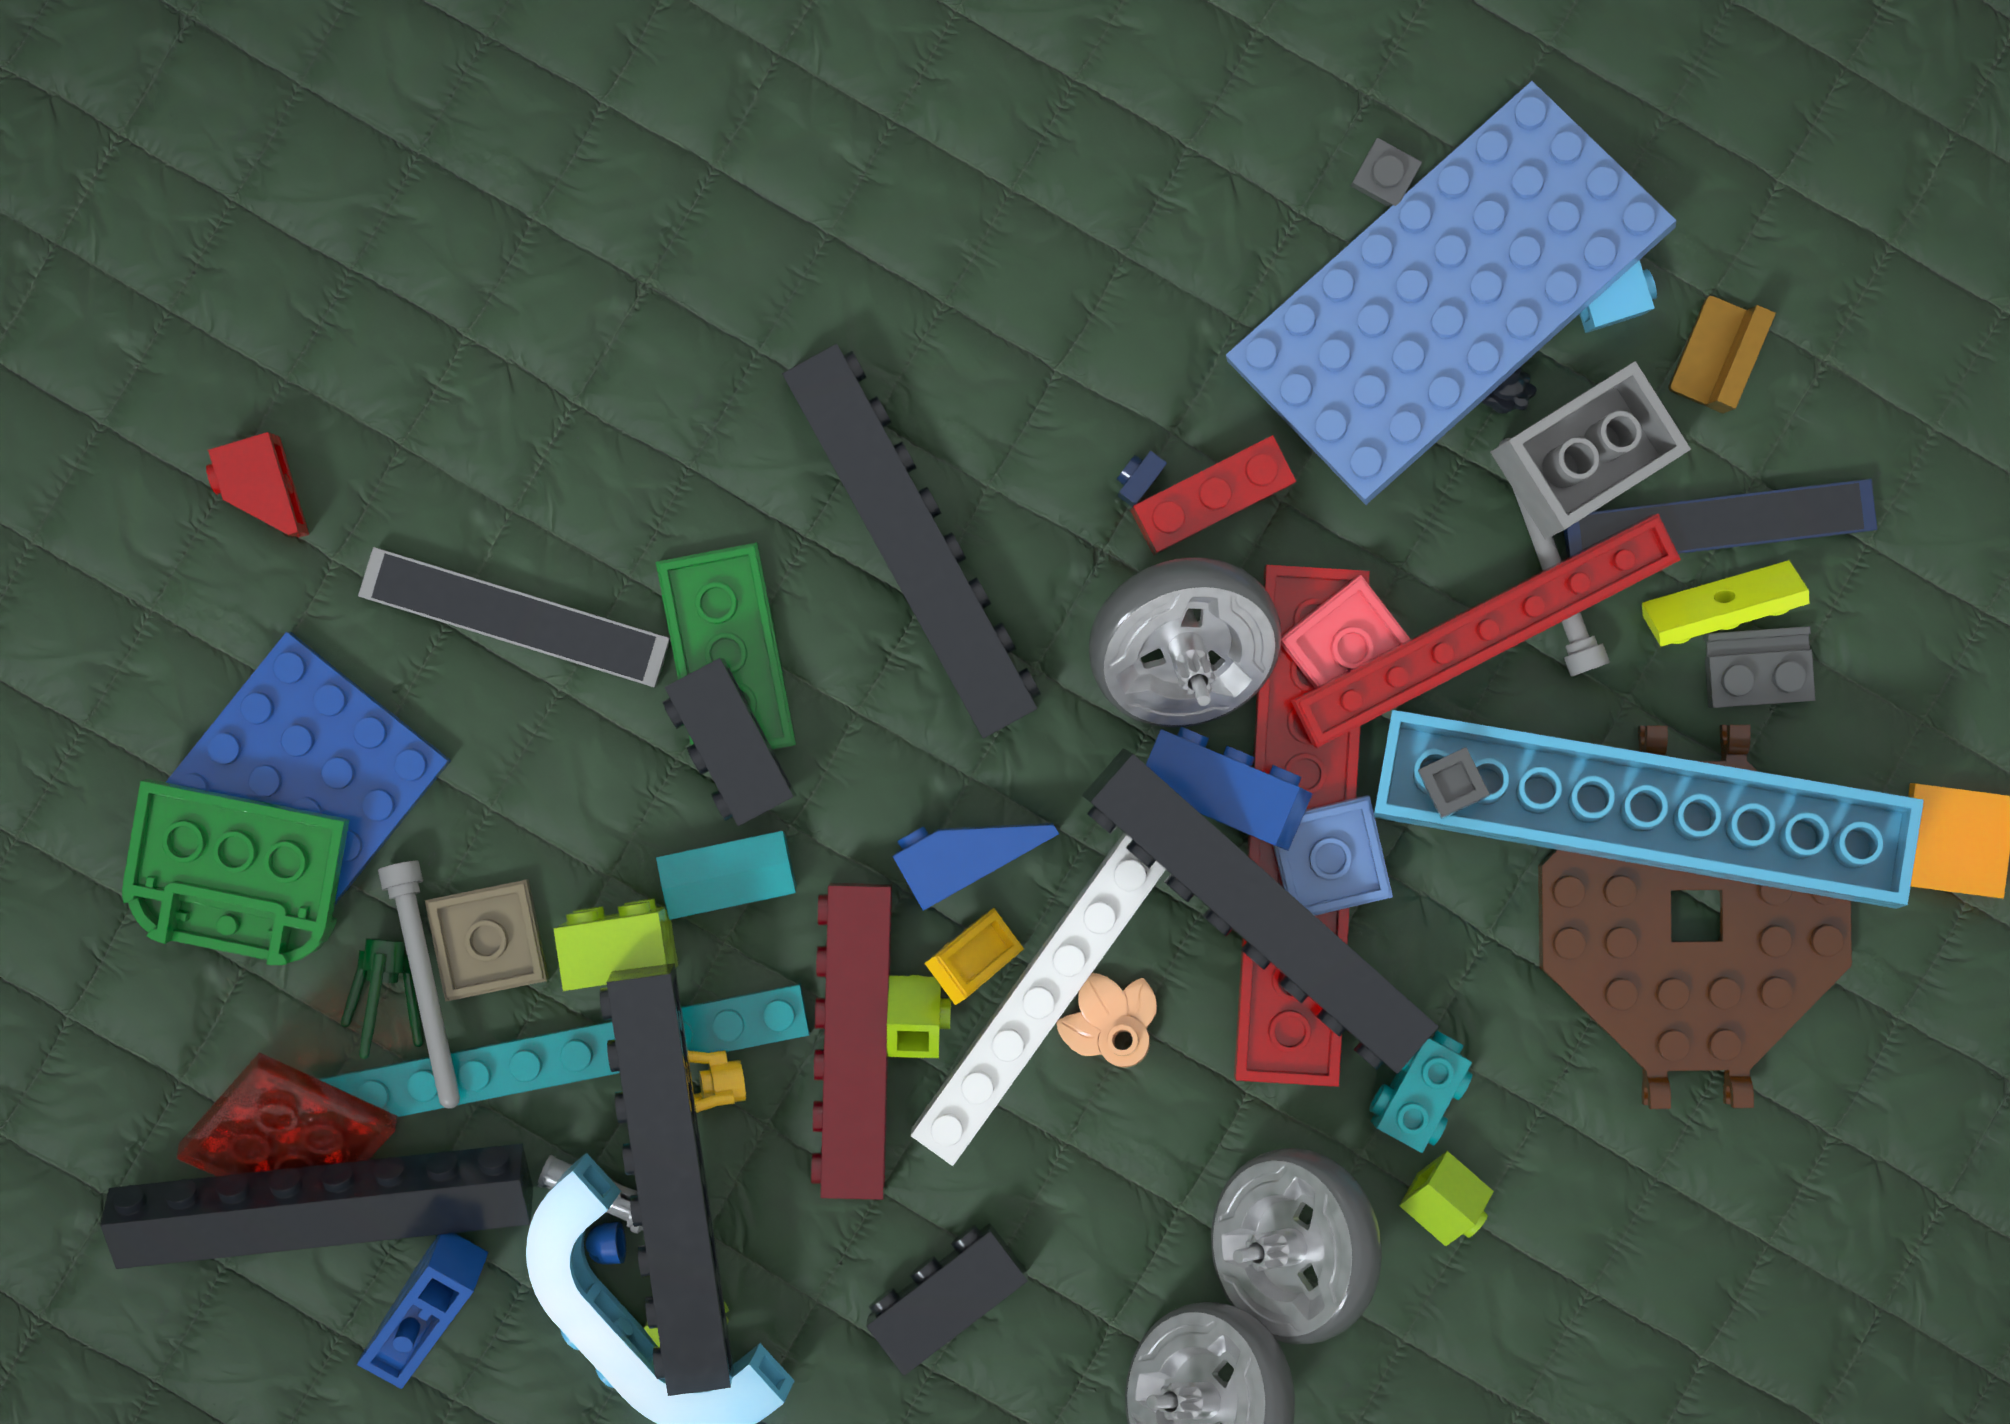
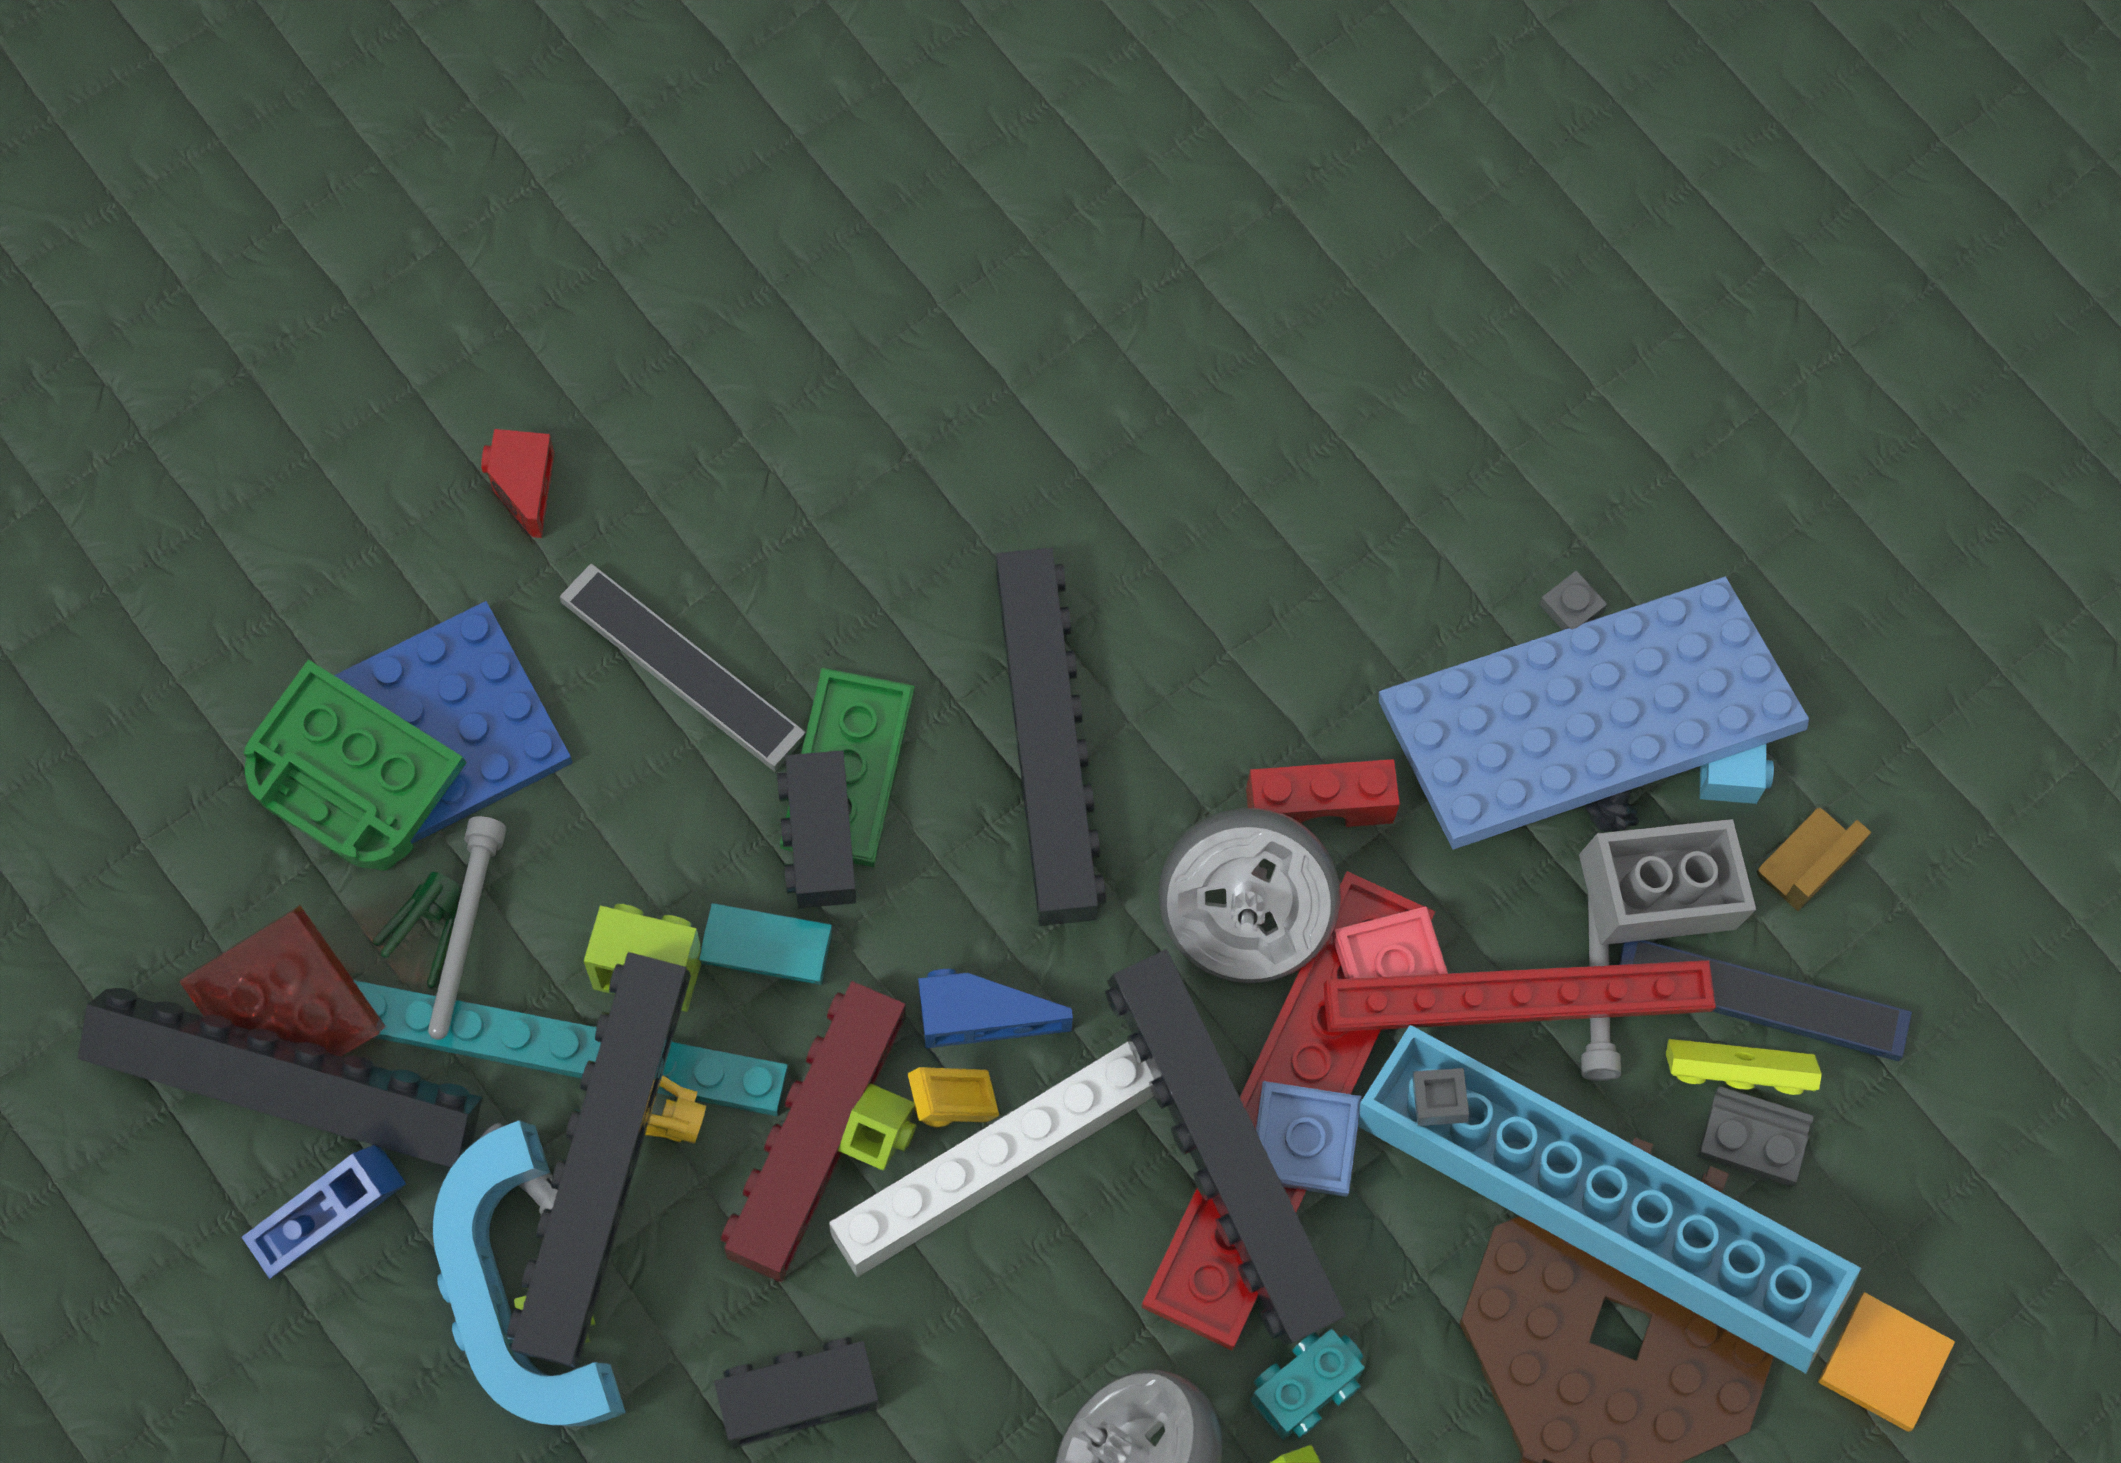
camera: 20 degrees right, 20 degrees down
dark tan tile [425,879,549,1002] -> none
blue hinge [585,1222,626,1265] -> none
light nougat plate [1056,973,1157,1068] -> none
dark blue plate [1116,451,1167,507] -> none
blue brick [1146,727,1312,851] -> none

